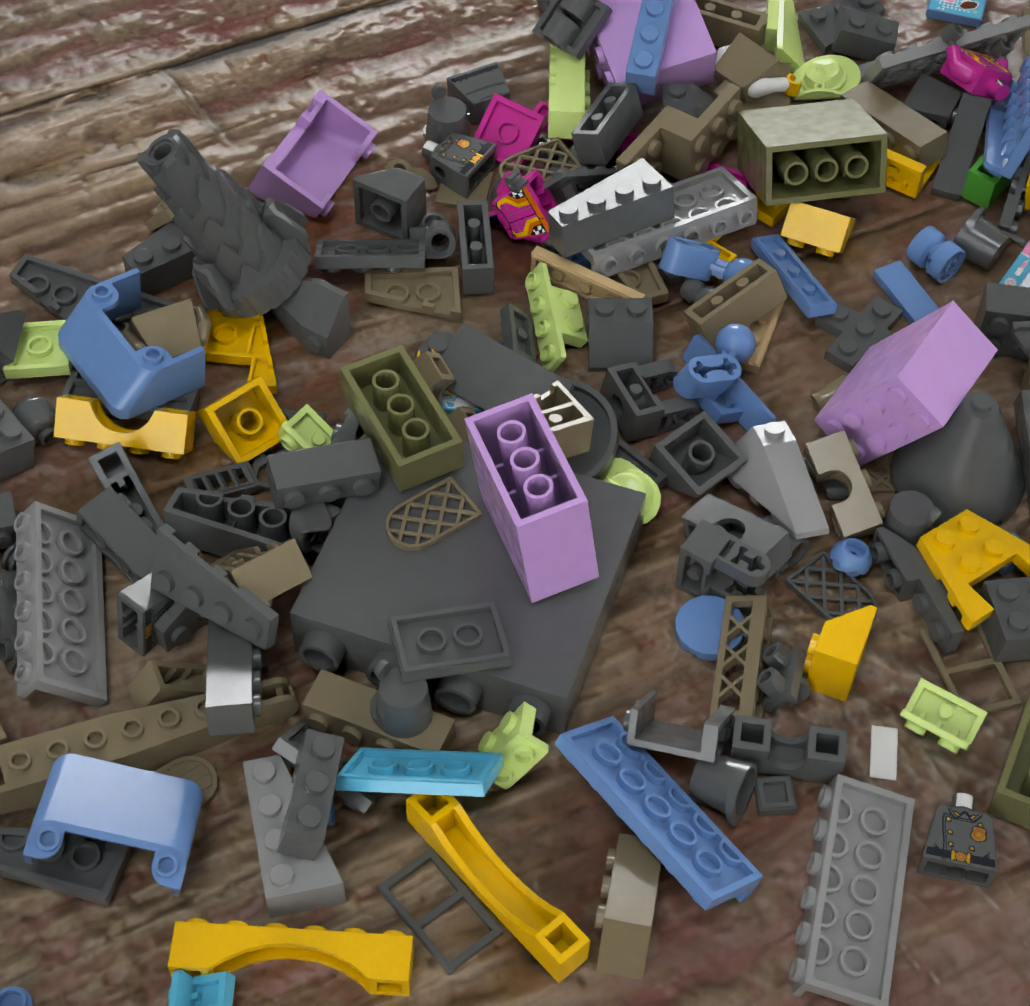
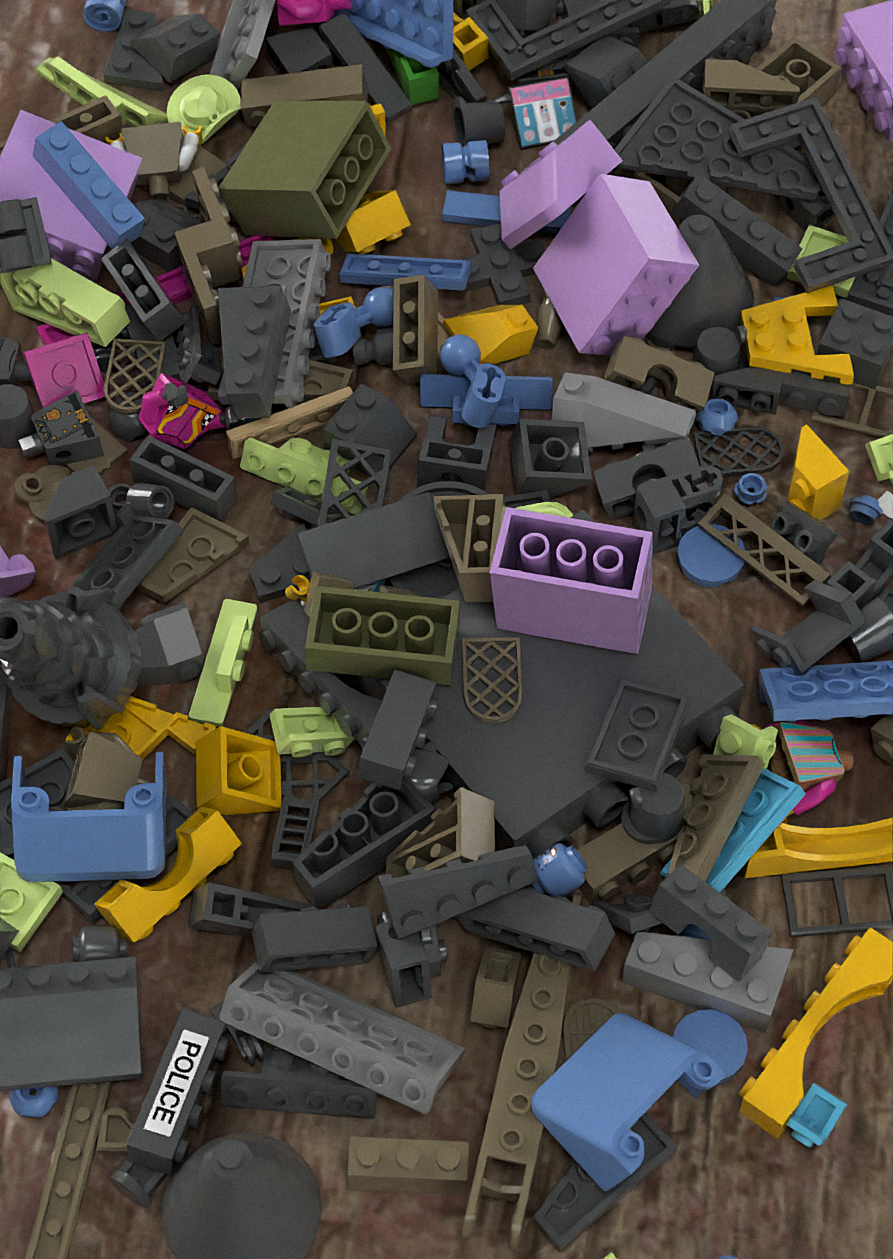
camera: 55 degrees left, 5 degrees up
none -> yellowish green bracket [189,599,258,727]
none -> dark grey window [318,439,392,527]
none -> yellow slope [443,305,539,365]
none -> lavender windscreen [499,120,623,249]
none -> medium blue head [532,843,588,898]
none -> dark tan wing [667,754,765,882]
none -> medium blue tile [672,1009,748,1085]
none -> medium blue plate [734,473,767,505]
none -> torso [750,720,854,824]
none -> medium blue plate [849,495,883,524]

